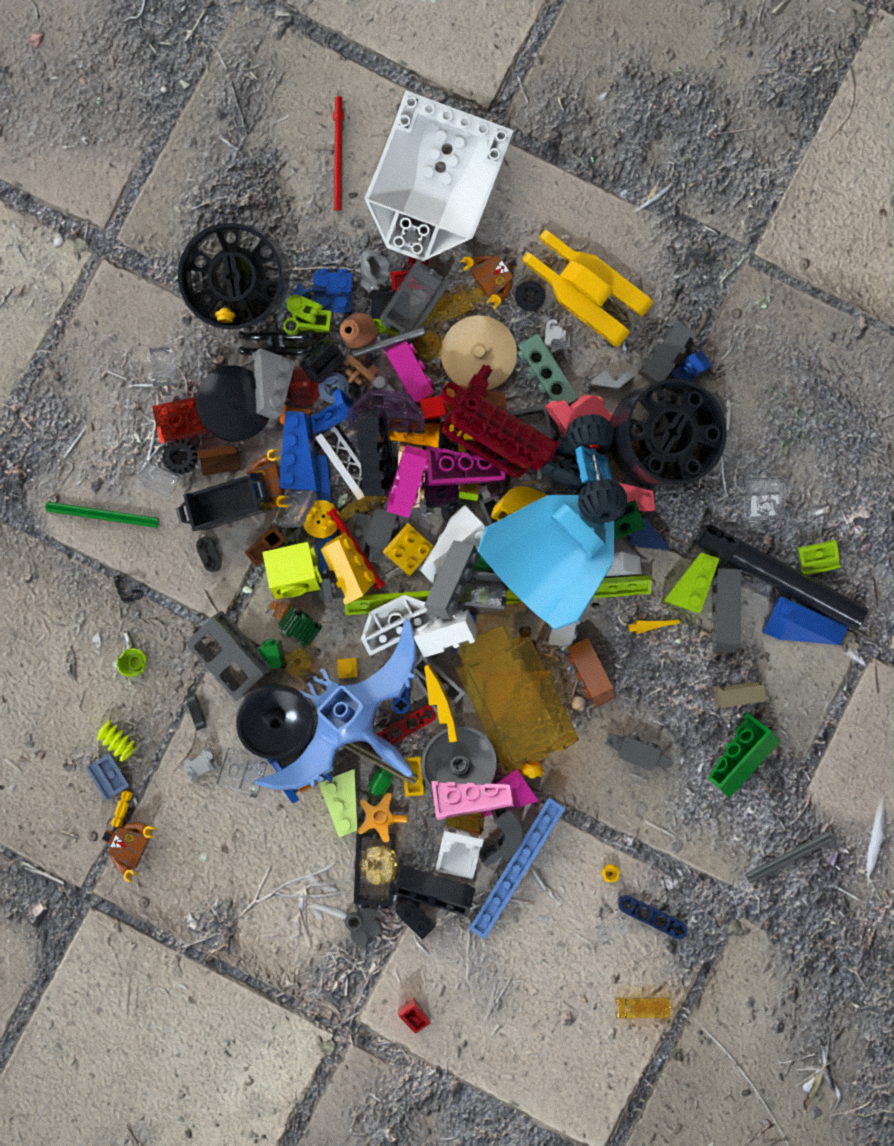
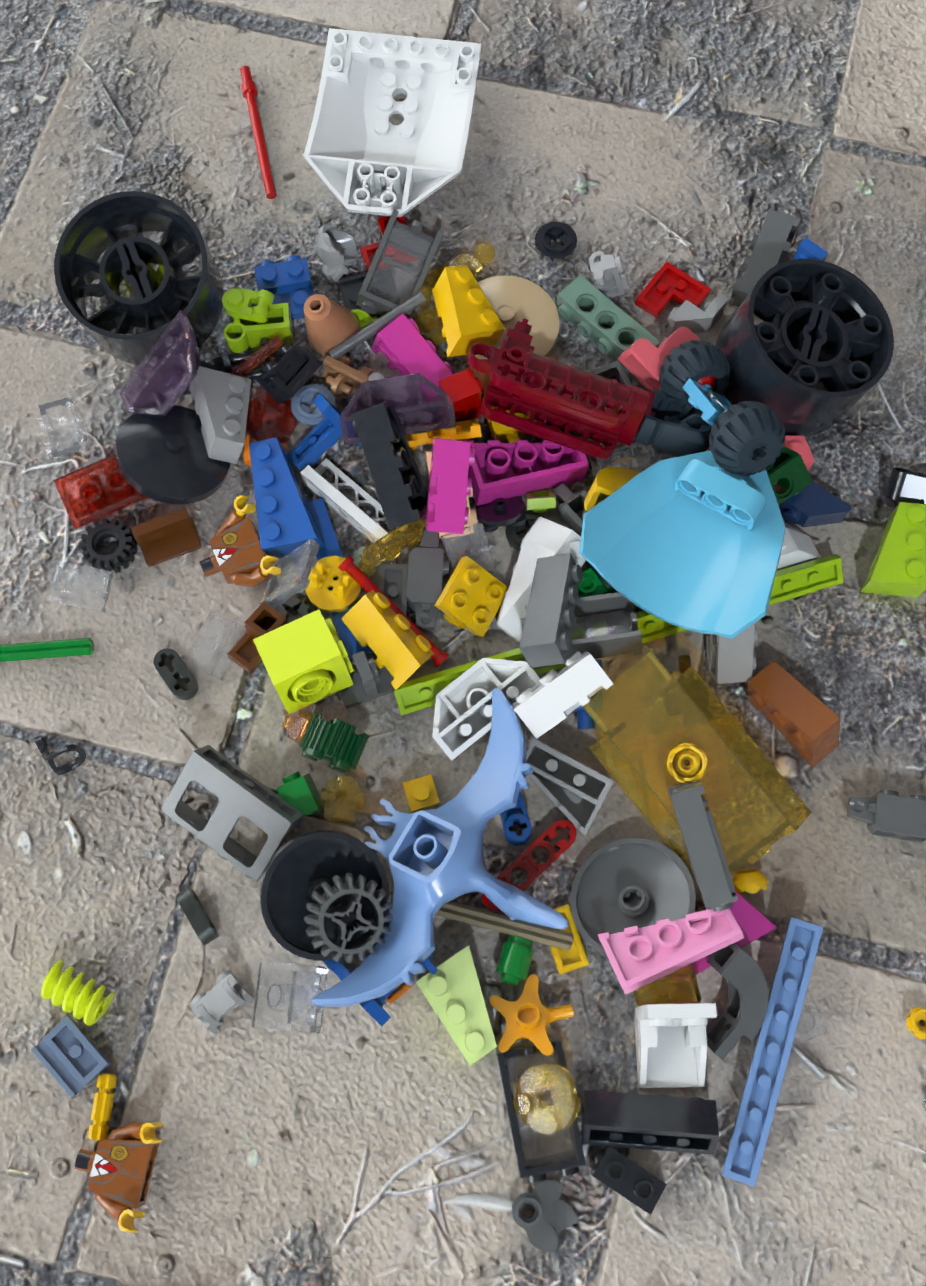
camera: 10 degrees left, 15 degrees down
lime hair [116,648,148,677] -> none
black container [176,473,273,531] -> none
yellow plate [215,308,235,323] -> none
yellow slope [425,664,459,742] -> none
dark orange torso [460,255,518,309] -> none
yellow beam [521,230,654,348] -> none
yellow piece [628,619,681,634] -> none
none -> clear purple wedge [119,311,201,416]
none -> clear red bar [229,335,285,377]
none -> dark grey gear [304,873,393,963]
none -> yellow wedge [432,265,505,357]
none -> red plate [635,261,711,318]
none -> yellow plate [667,743,707,783]
none -> dark grey door [667,780,739,912]

